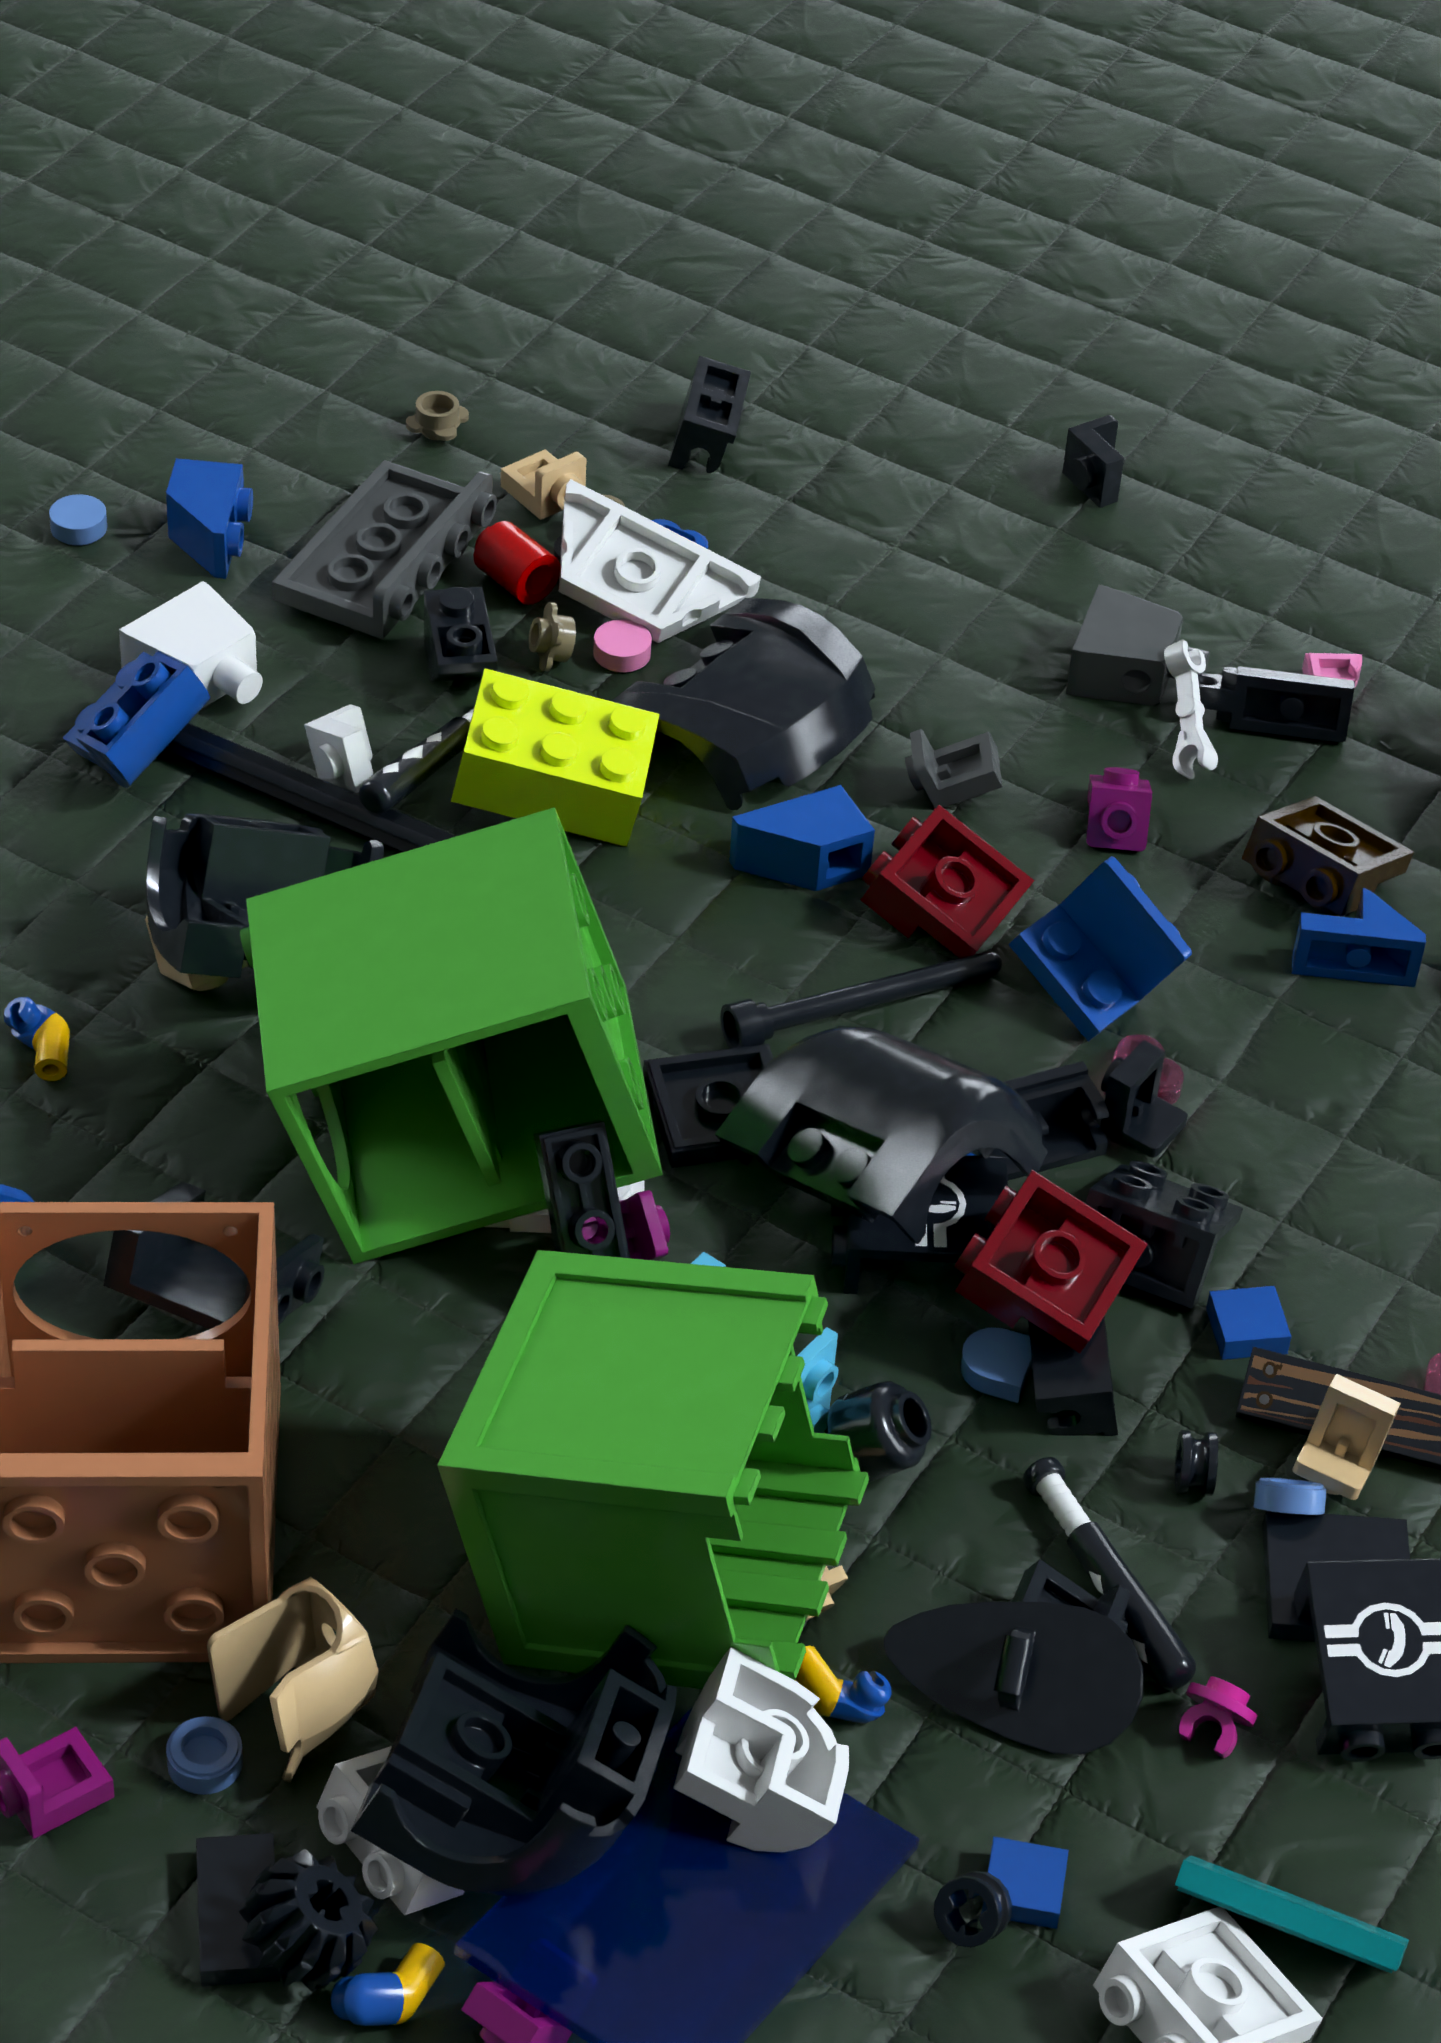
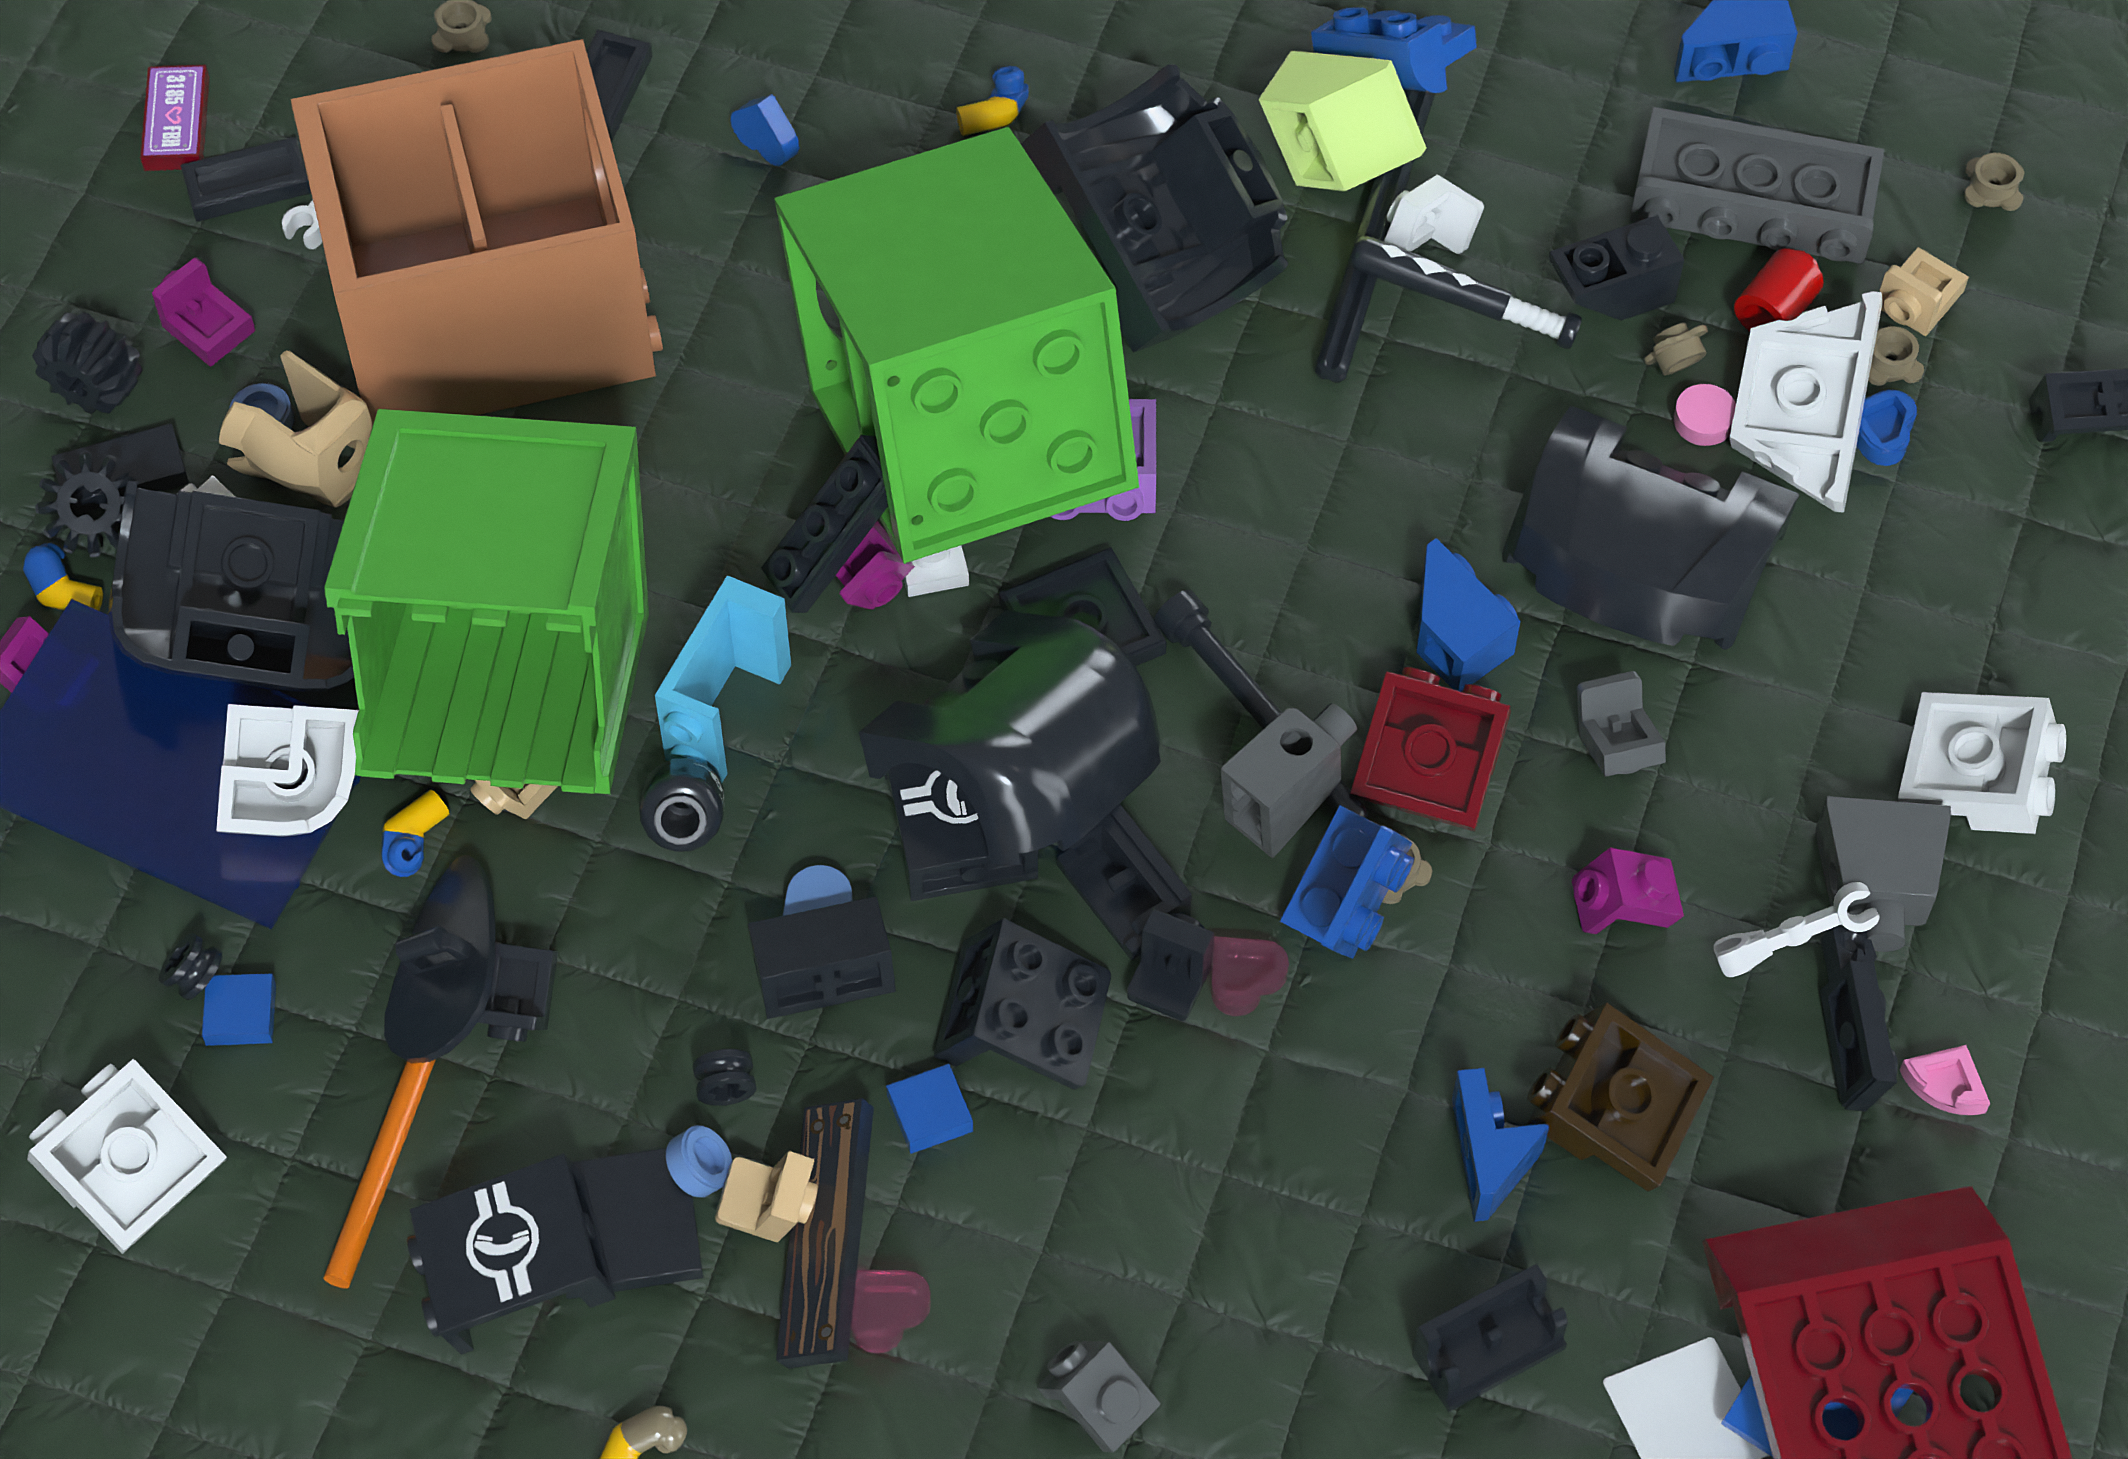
camera: 80 degrees right, 15 degrees up
black panel [103,1181,325,1329] -> none
white torso [119,581,263,708] -> none
neon yellow brick [451,668,659,847] -> none
dark red plate [954,1170,1148,1353] -> none
black piece [1023,1457,1196,1690] -> none
teal tile [1175,1855,1409,1973] -> none
dark pink plate [1179,1676,1258,1759] -> none
none -> black gear [32,311,143,414]
none -> orange bar [324,1059,436,1288]
none -> dark grey torso [1221,703,1357,859]
none -> yellowish green slope [1259,51,1426,191]
none -> white plate [1898,692,2066,834]

